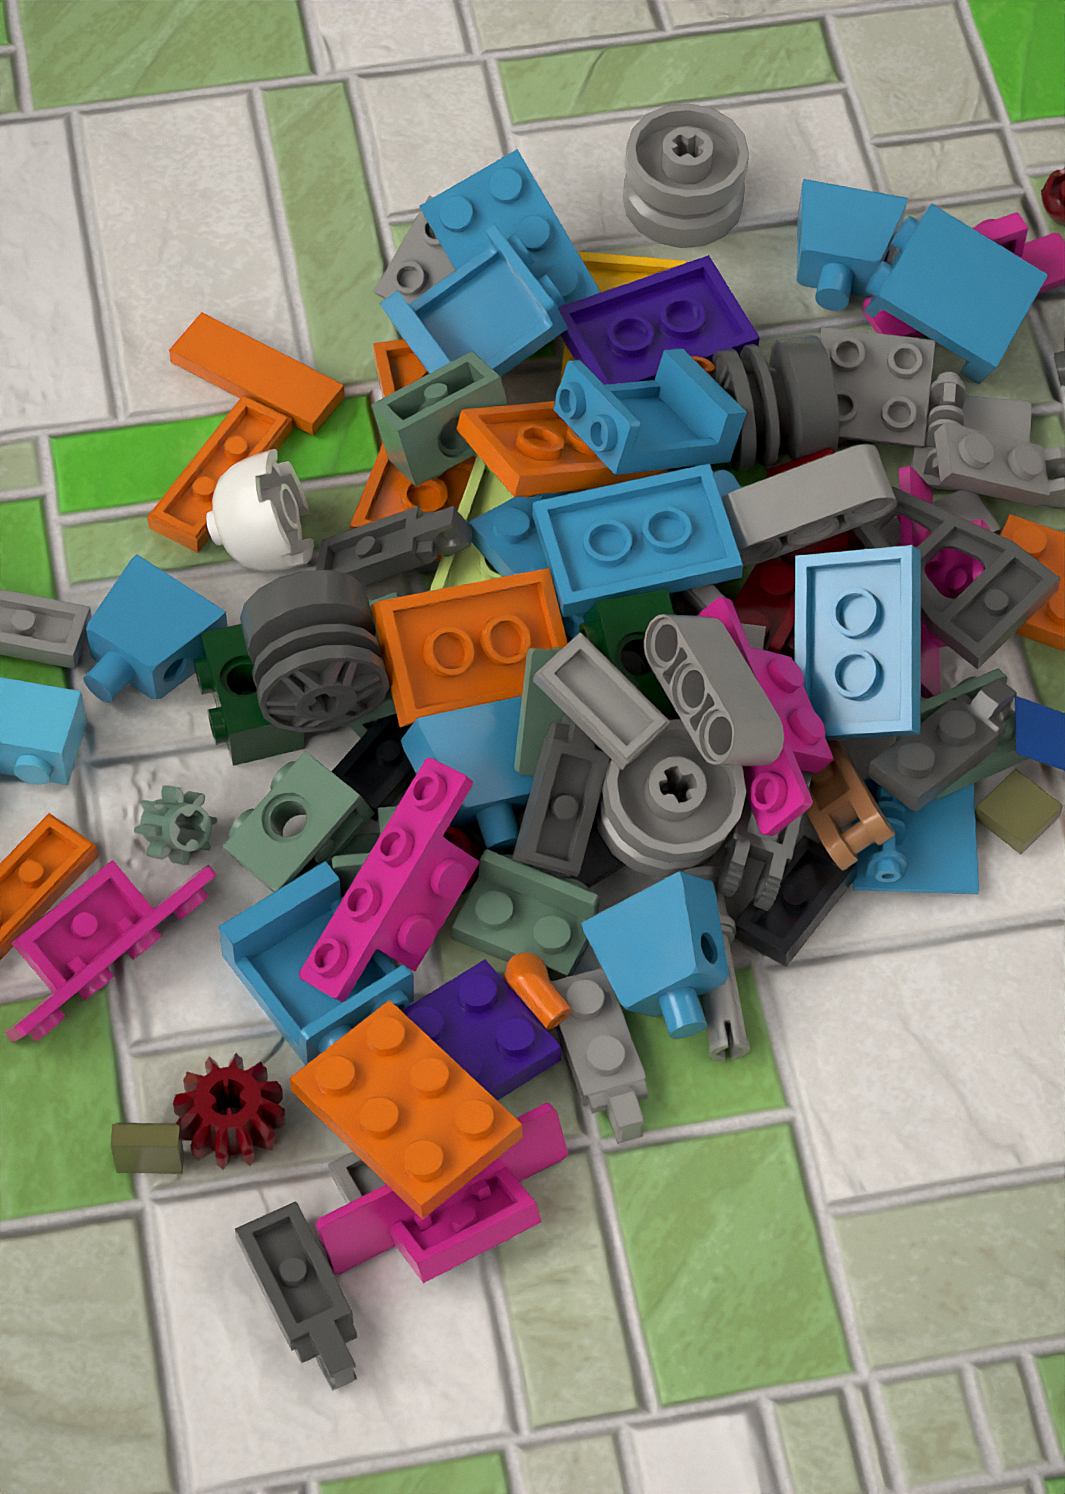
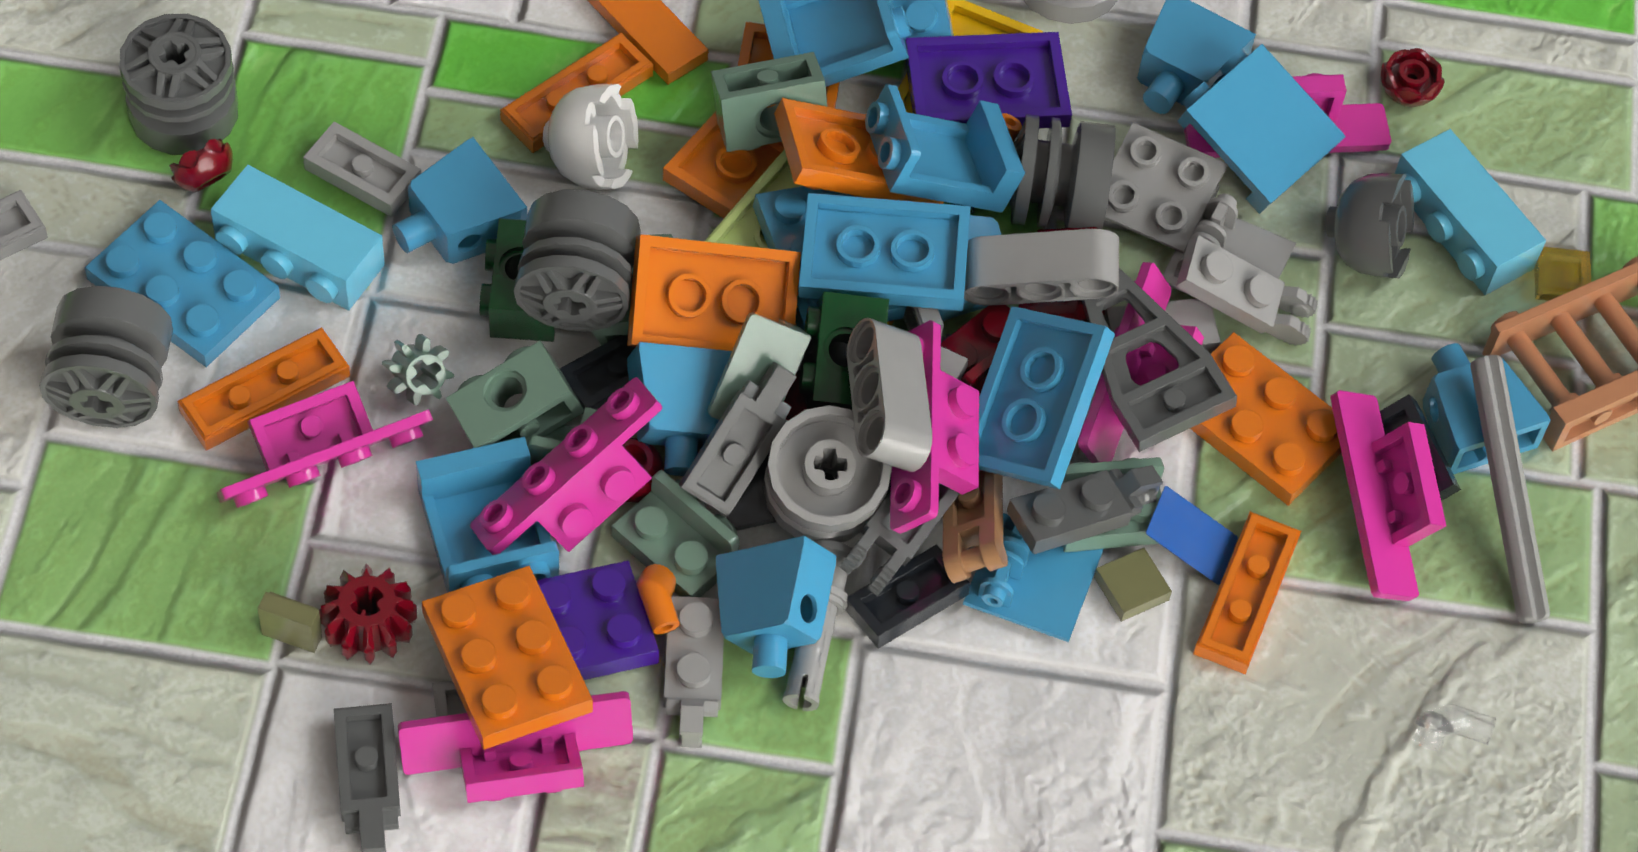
camera: 15 degrees right, 0 degrees up
dark grey hinge [316,506,473,586] -> none
light grey tile [532,632,671,770] -> none

